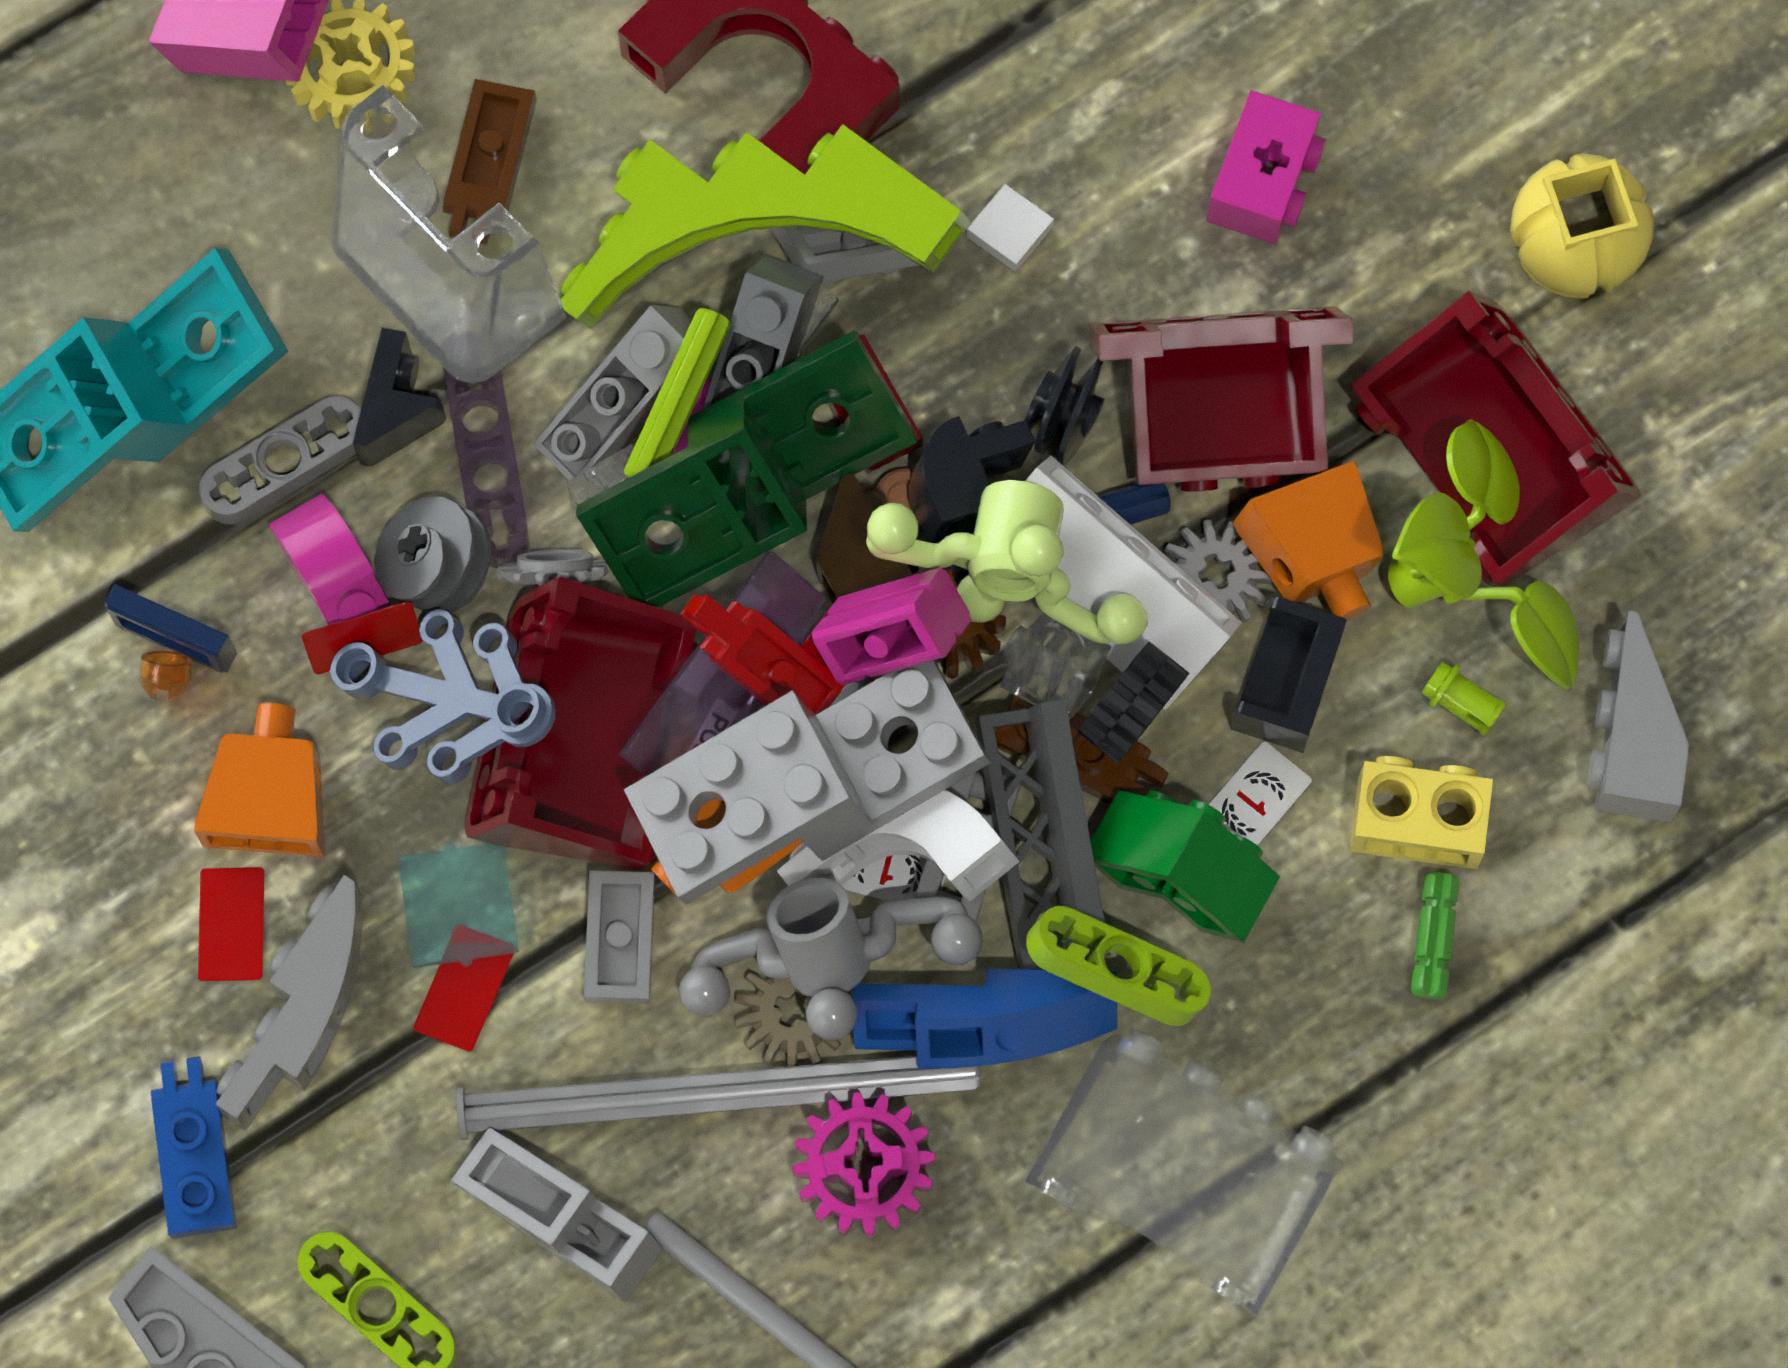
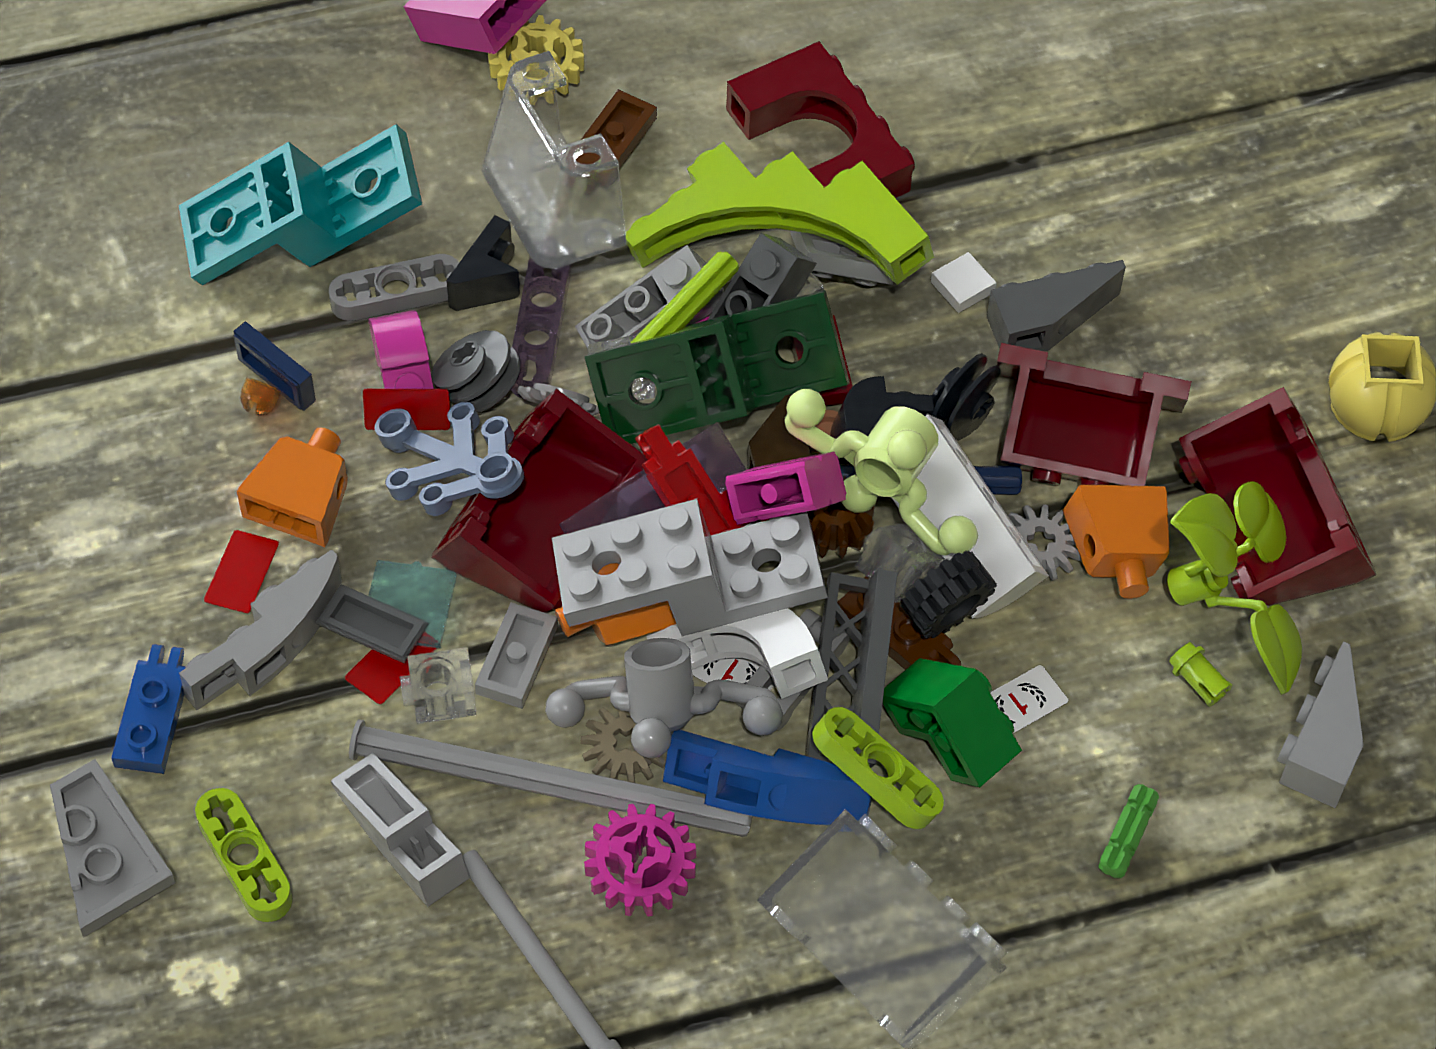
camera: 15 degrees right, 15 degrees down
dark pink brick [1206,90,1326,245] -> none
black panel [1231,597,1347,753] -> none
light yellow brick [1349,756,1493,870] -> none
none -> dark grey tile [316,584,428,663]
none -> clear brick [400,647,477,724]
none -> dark grey slope [987,260,1126,351]

